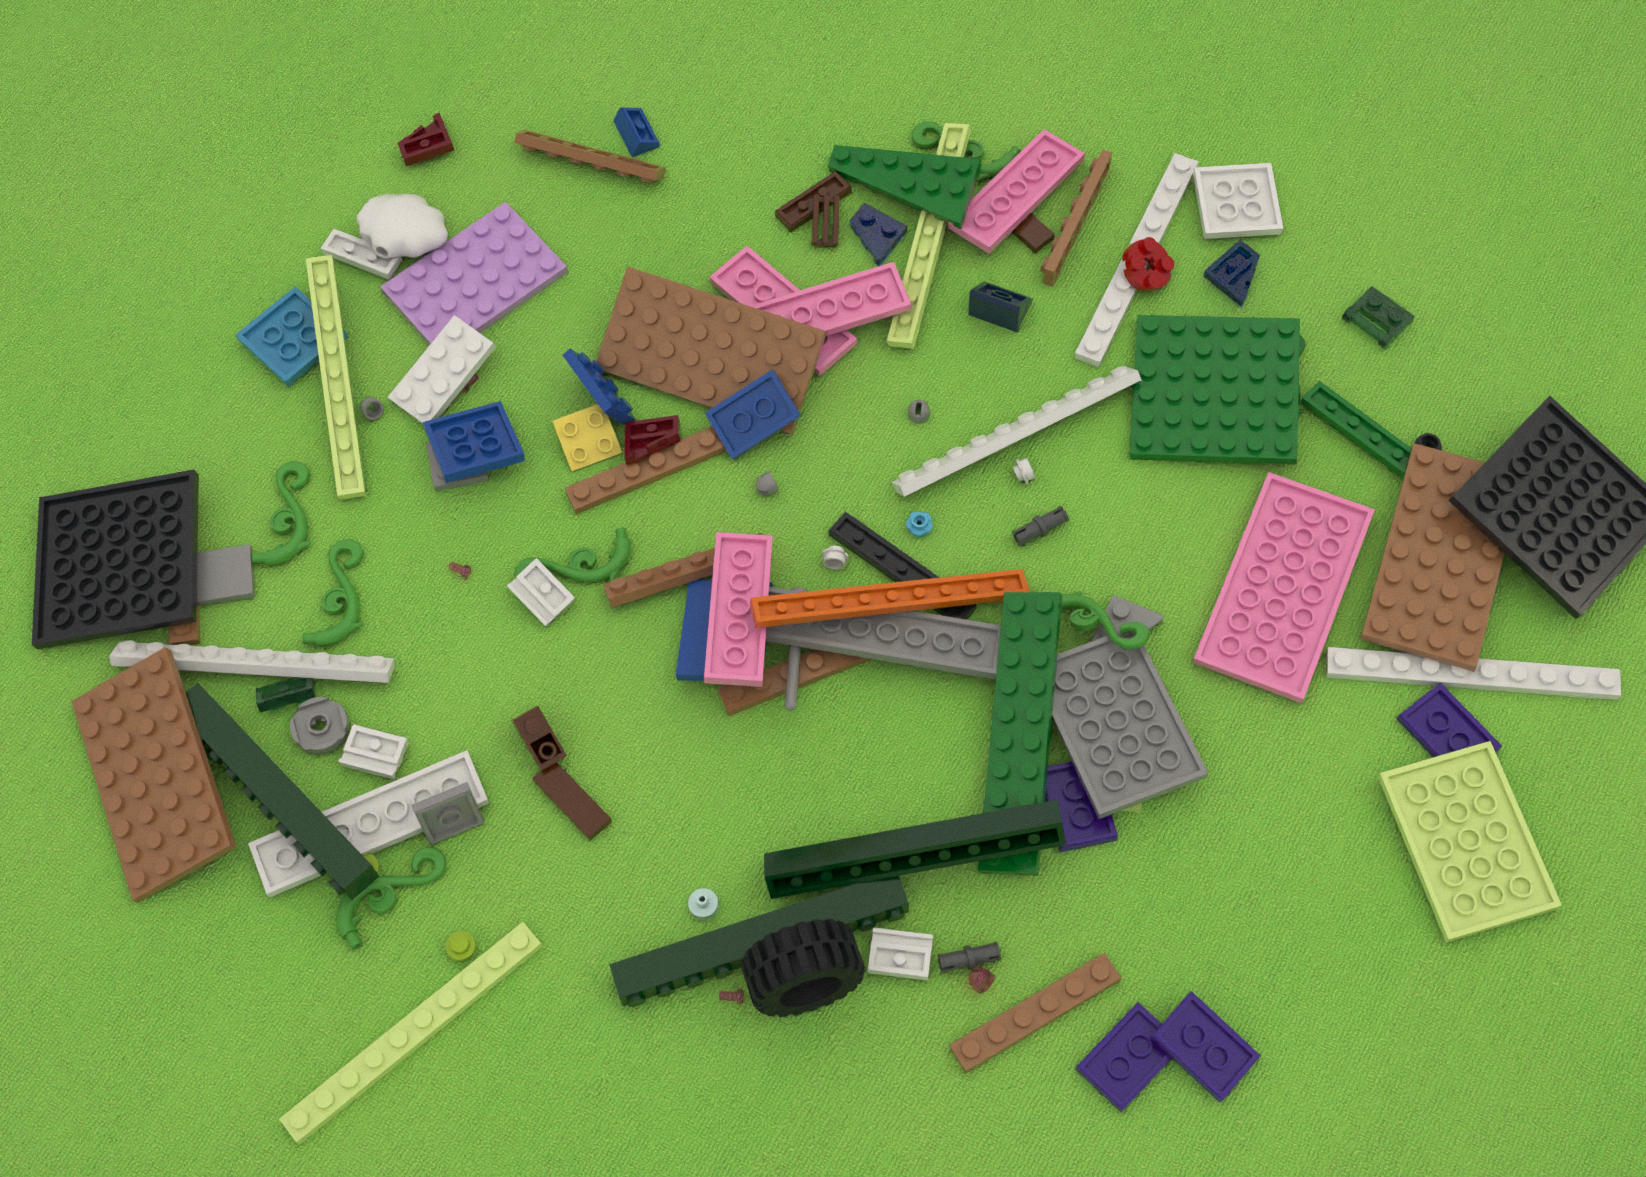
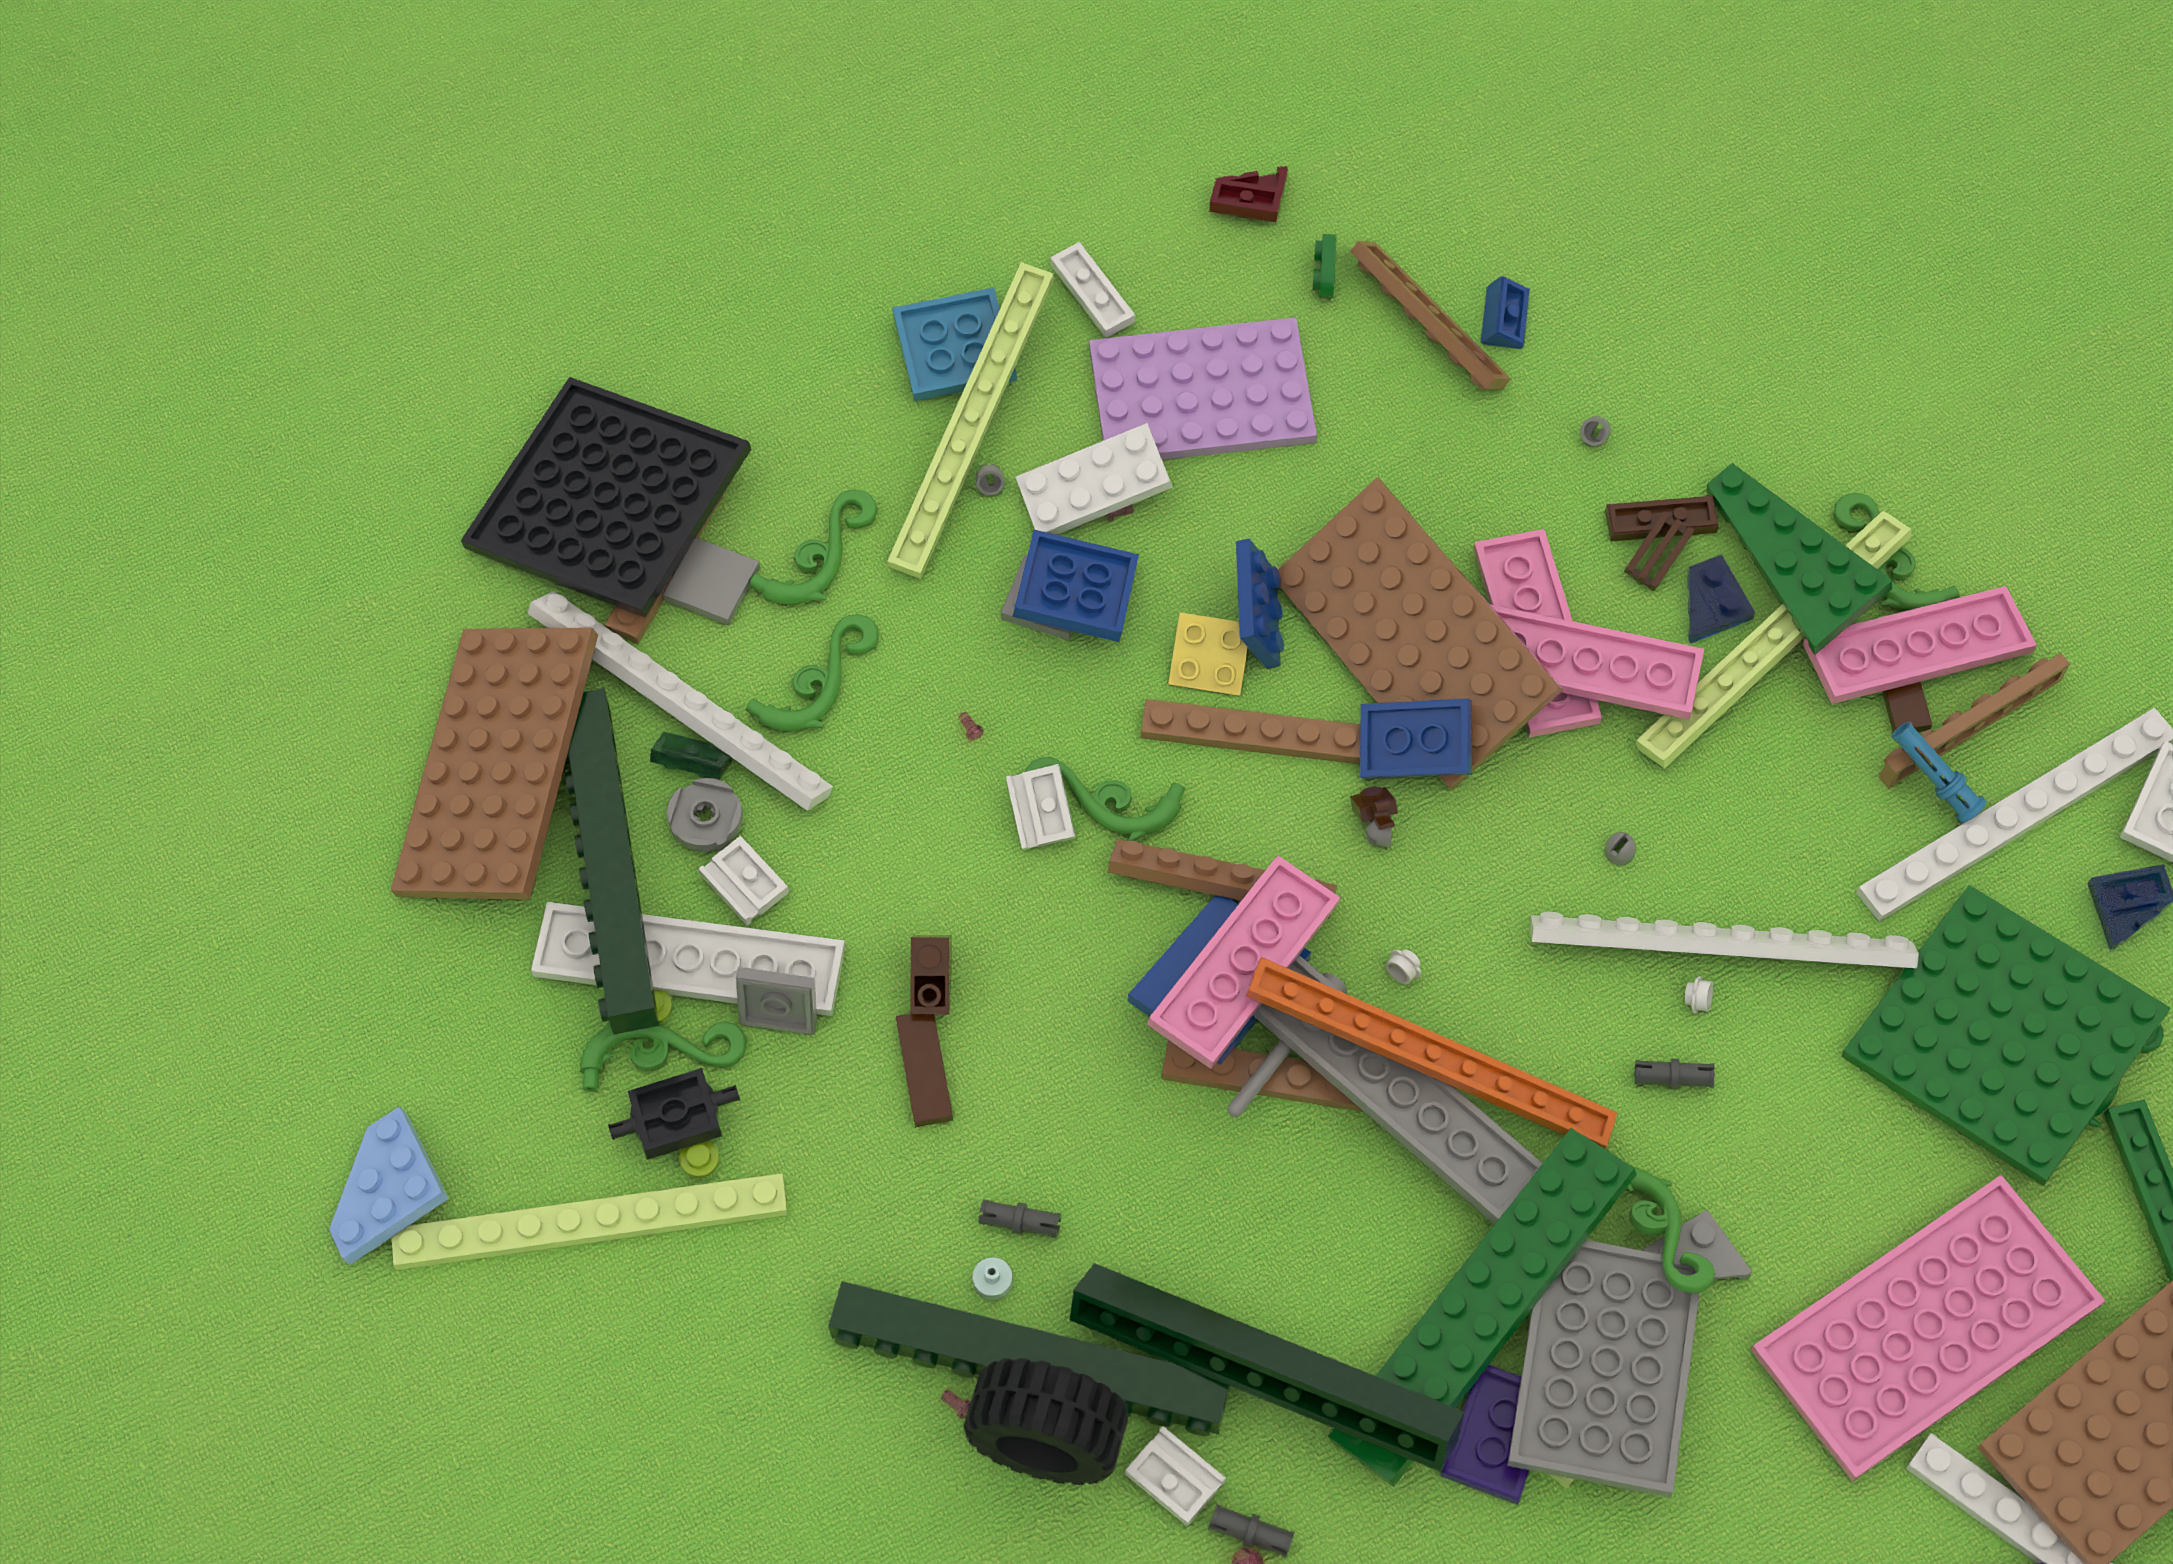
camera: 30 degrees right, 0 degrees up
white piece [356,193,448,259] -> none
dark red wing [624,415,680,465] -> none
black tile [828,512,977,620] -> none
medium azure plate [906,511,933,537] -> none
slope [968,281,1033,332] -> none
red plate [1122,237,1174,292] -> none
none -> light blue plate [329,1106,449,1265]
none -> black plate [608,1068,740,1160]
none -> dark grey pin [979,1199,1061,1238]
none -> green plate [1313,234,1337,298]
none -> reddish brown plate [1350,786,1398,830]
none -> light grey hinge [1580,416,1611,446]
none -> dark azure pin [1891,721,1987,823]

